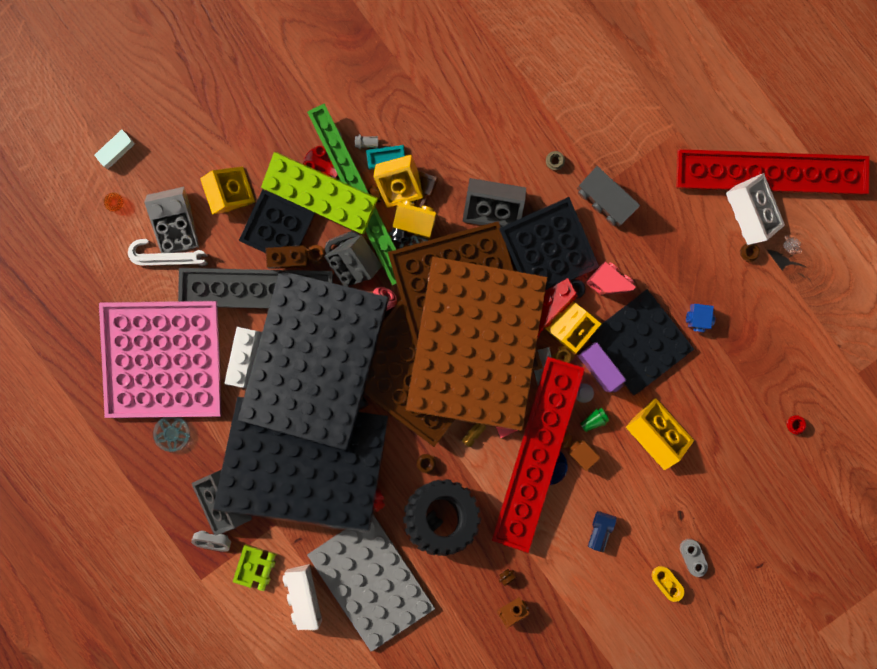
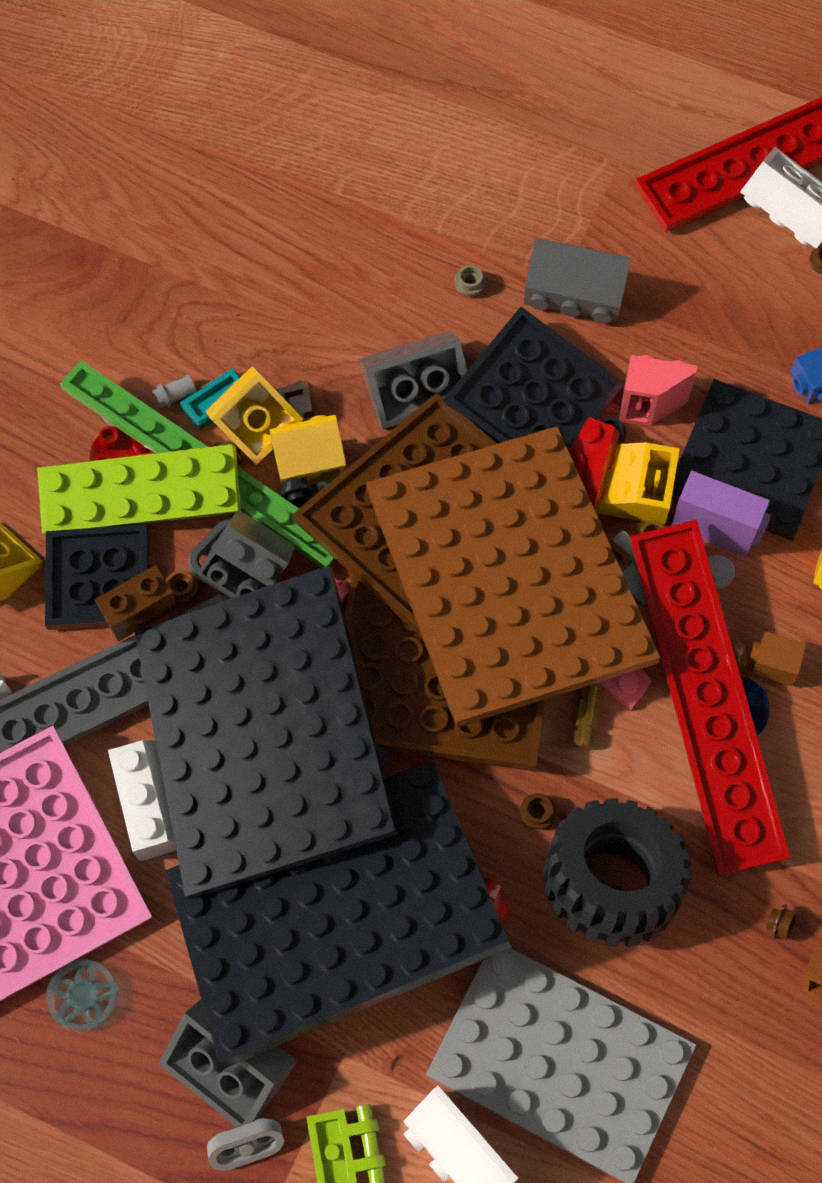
camera: 25 degrees left, 20 degrees down
green cone [580,408,610,433] -> none

